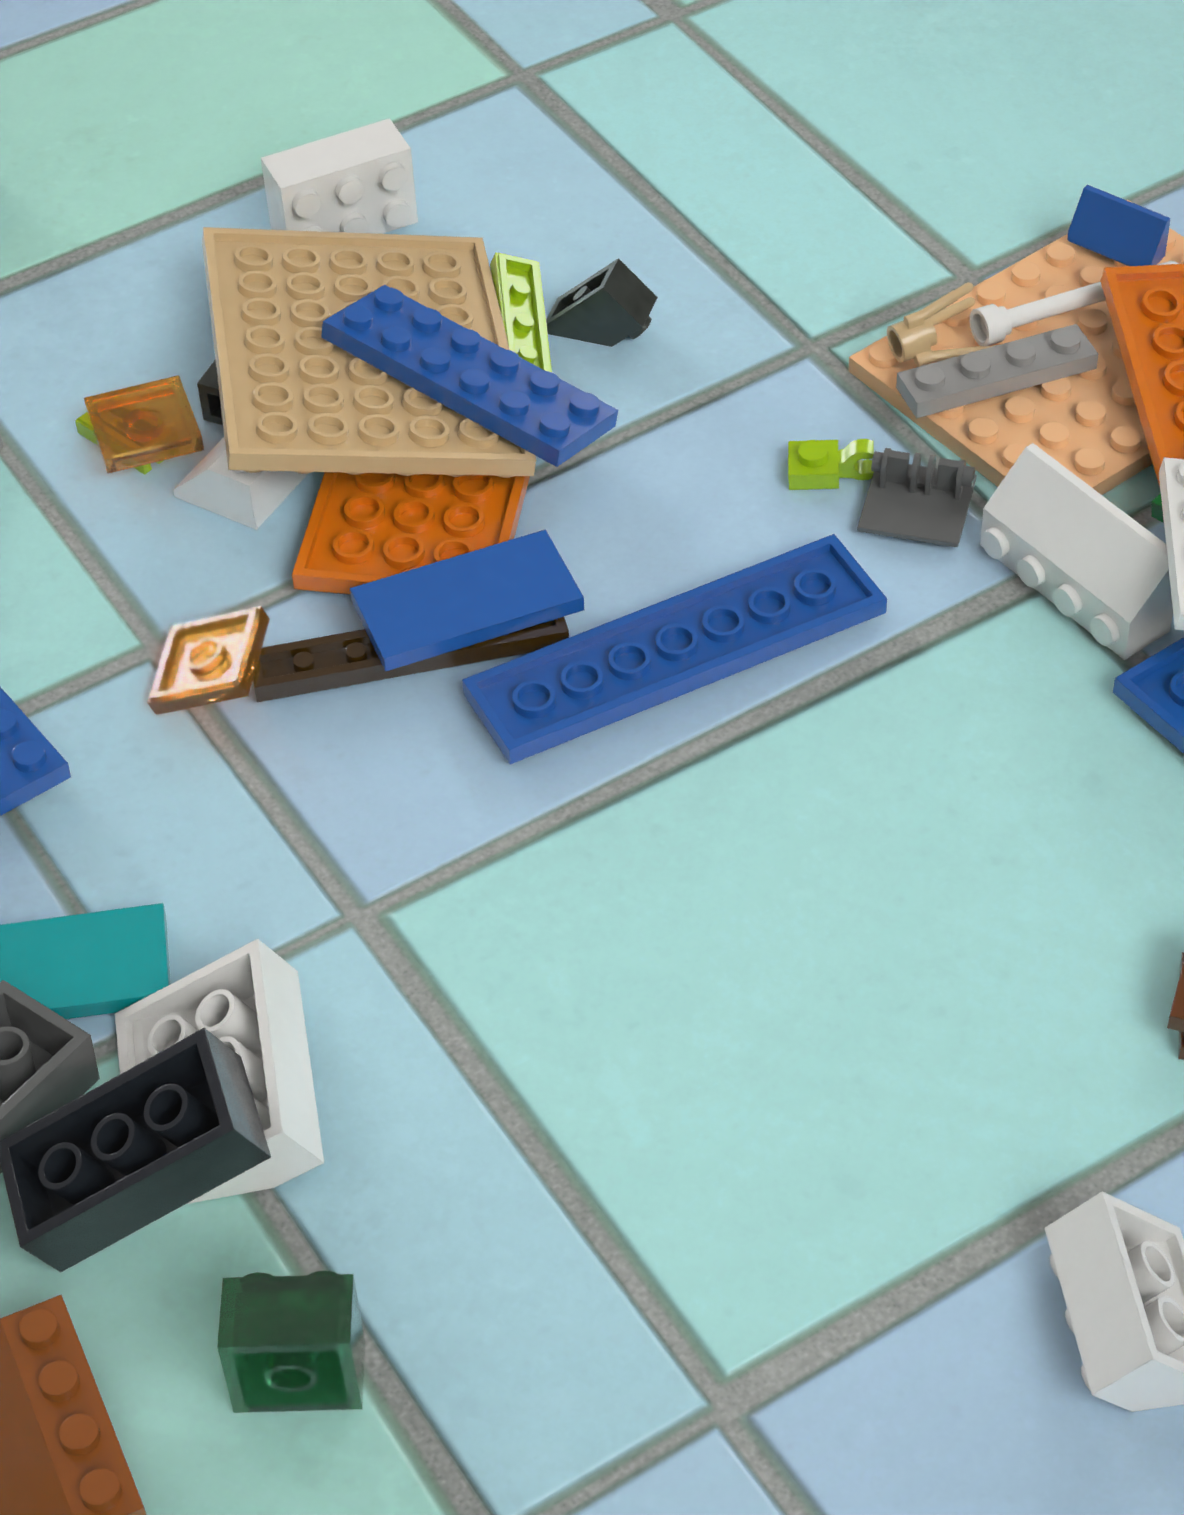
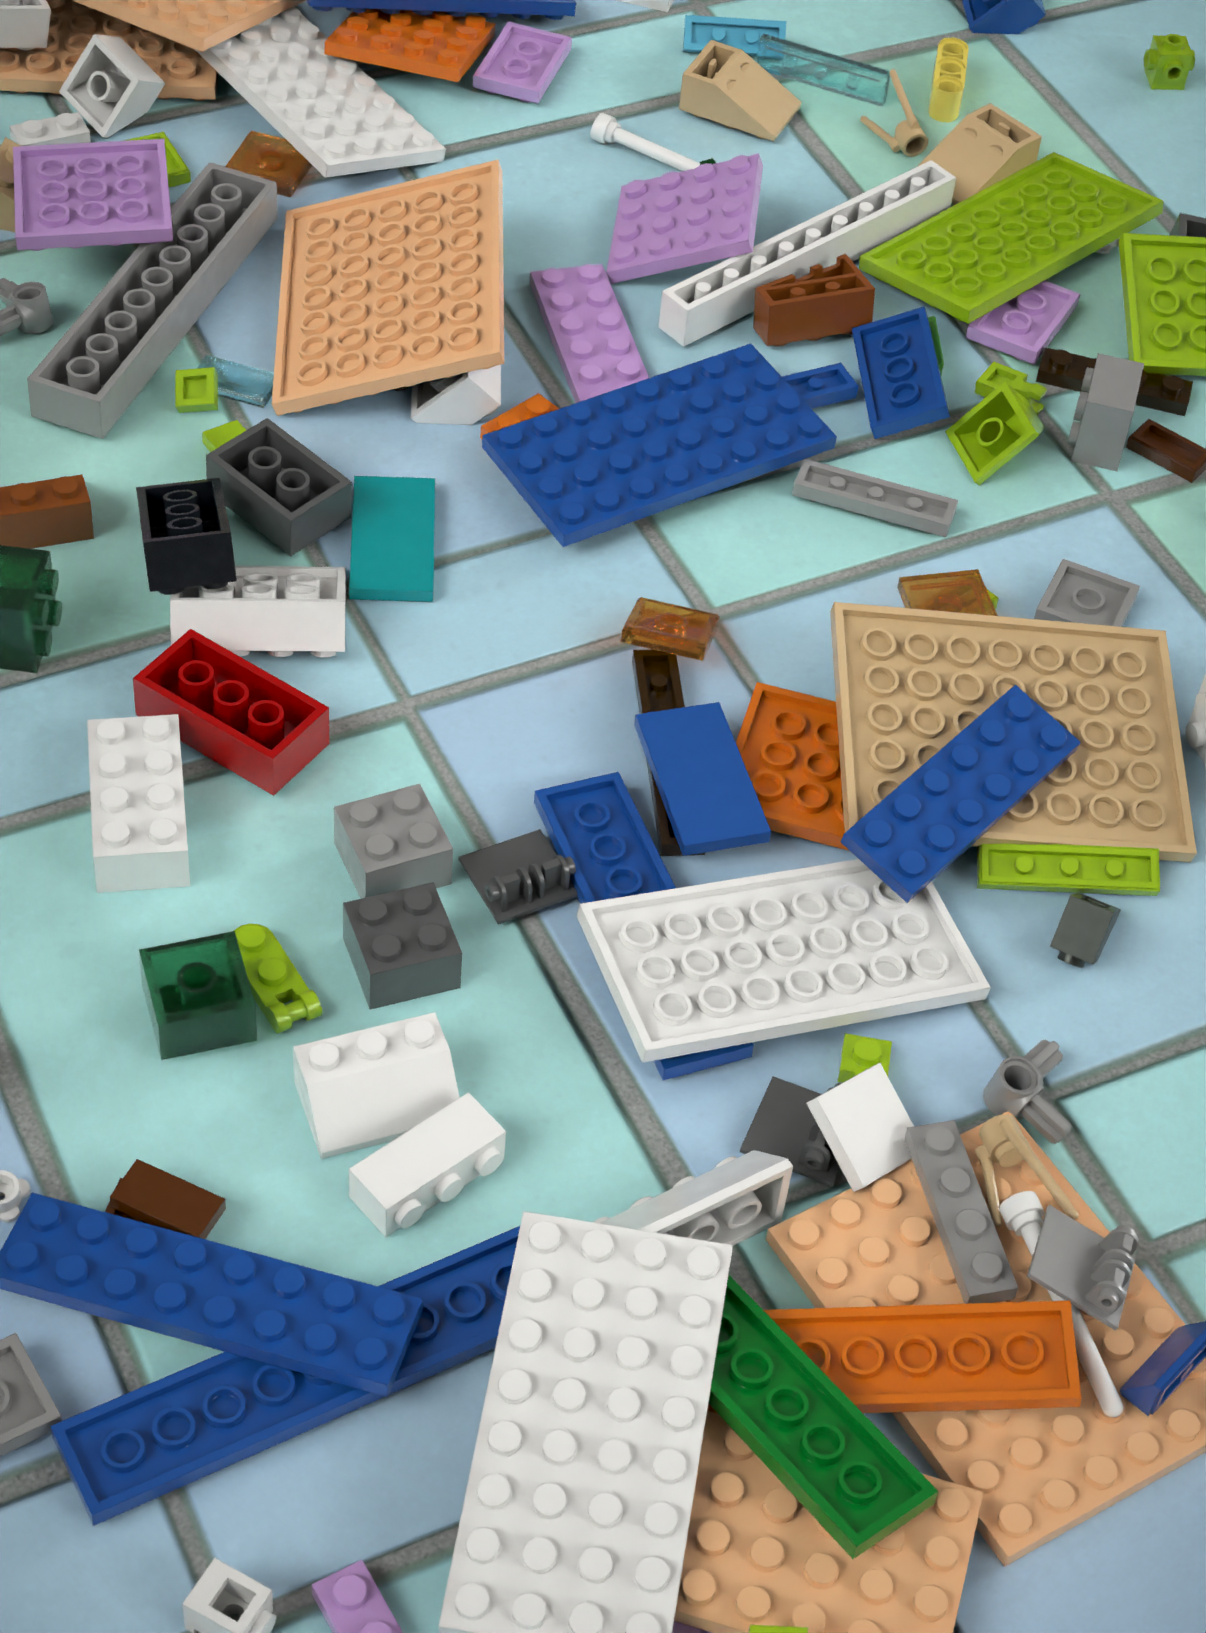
camera: 90 degrees right, 0 degrees up
none -> white brick [87,714,190,893]
none -> red brick [133,629,330,796]
none -> clear green brick [139,931,257,1060]
none -> lime plate [228,923,322,1034]
none -> white slope [293,1012,460,1159]
none -> light grey brick [334,784,453,899]
none -> dark grey brick [343,882,462,1010]
none -> white brick [349,1092,506,1237]
none -> dark grey hinge [458,829,578,924]
none -> white plate [577,859,991,1063]
none -> white tile [807,1063,914,1192]
none -> light grey axle [983,1040,1072,1144]
none -> light grey hinge [1027,1205,1139,1330]
none -> light grey plate [1034,559,1140,627]

